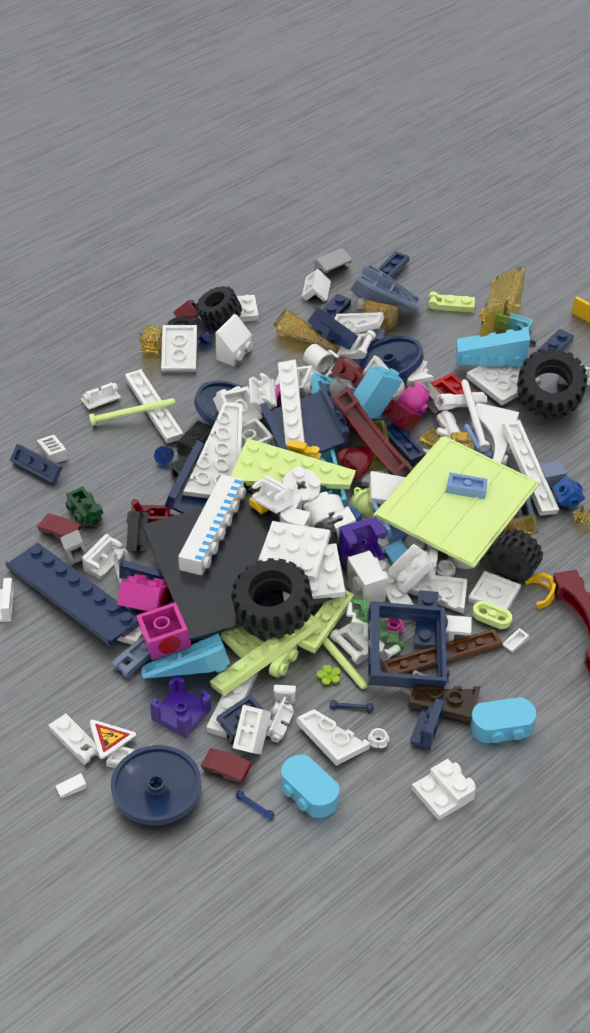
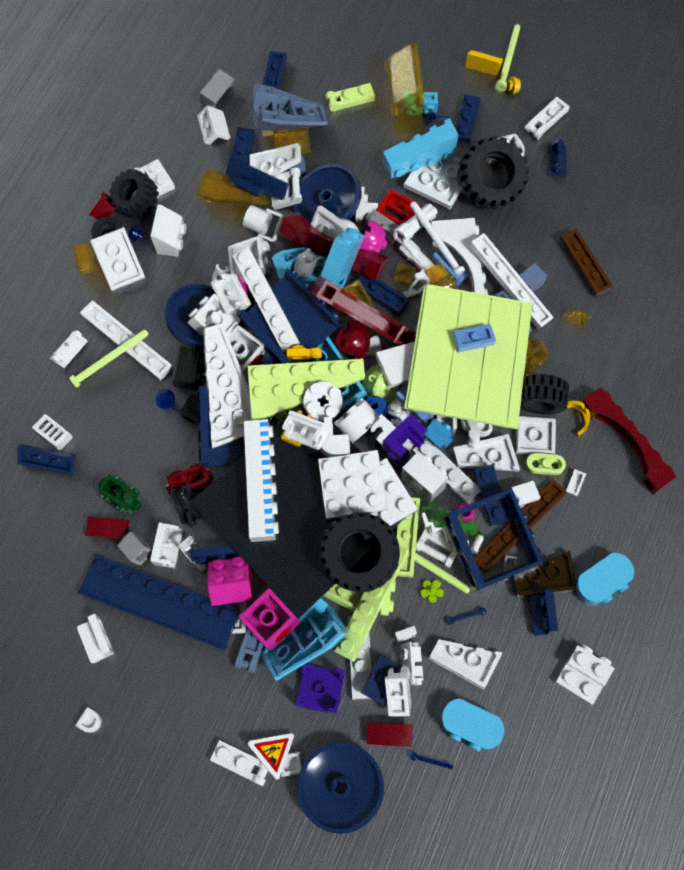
camera: 20 degrees left, 25 degrees up
white piece [56,773,87,798] -> none
white plate [368,728,389,748] -> none
white bracket [387,544,433,594] -> none
blue brick [552,476,585,510] -> none

